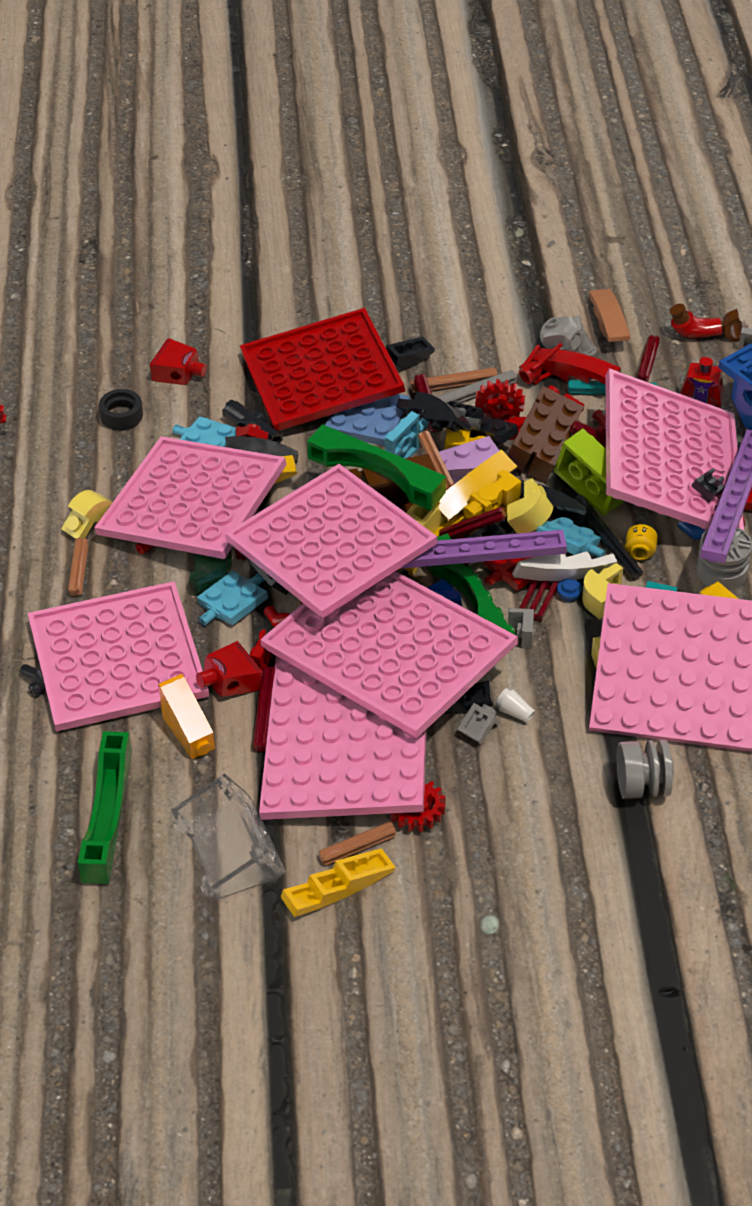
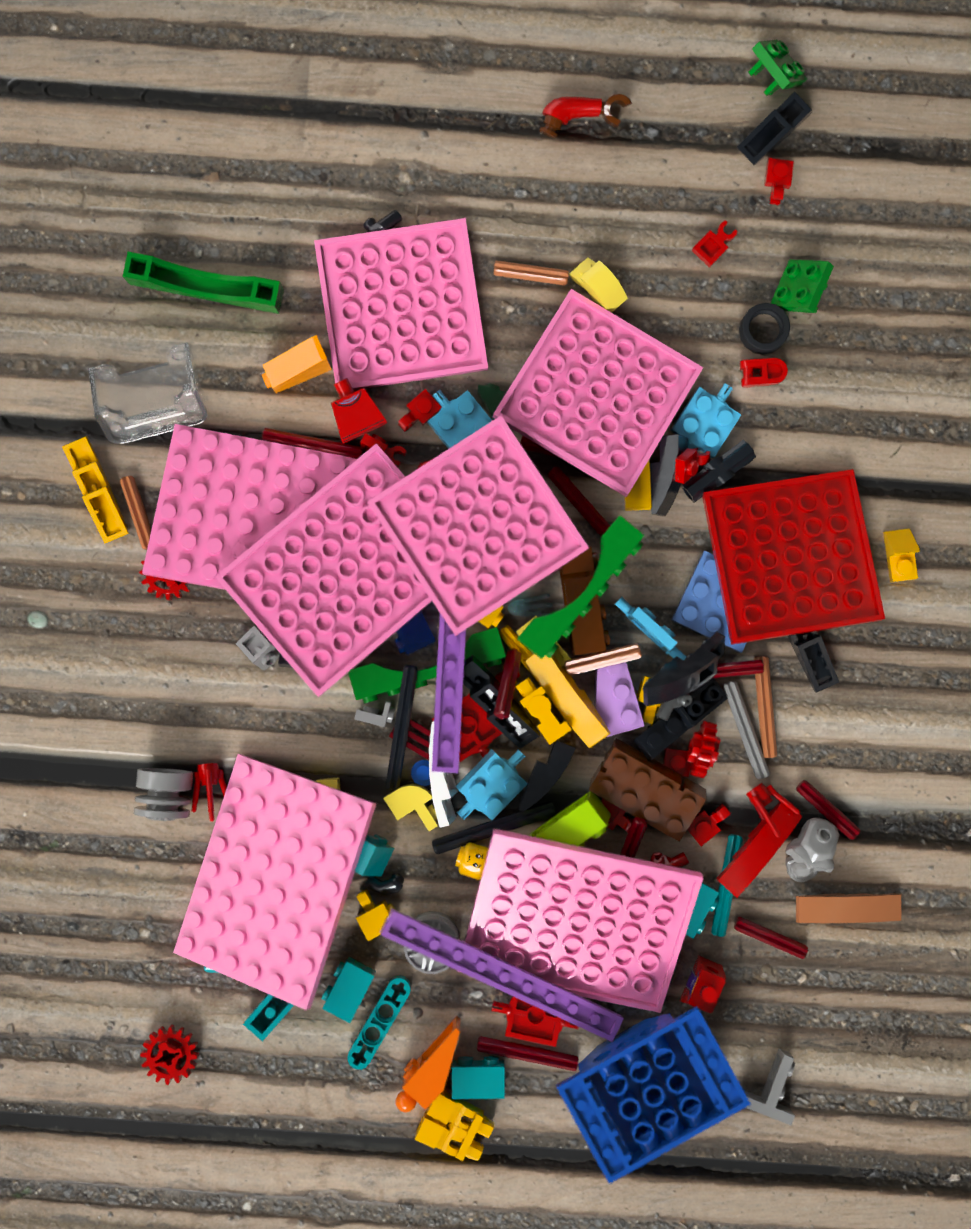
camera: 90 degrees right, 40 degrees up
red torso [150,338,207,385] -> none
white cone [495,688,536,723] -> none
light yellow brick [507,478,553,534] -> none
piece [670,303,748,342] -> none
black tile [692,468,725,501] -> none
none -> red plant [191,763,227,822]
none -> black axle [386,665,418,790]
none -> red plate [398,389,442,432]
none -> red plate [691,220,738,268]
none -> red plate [740,358,788,388]
none -> green plate [771,259,834,313]
none -> dark red axle [796,780,860,840]
none -> yellow slope [883,529,920,582]

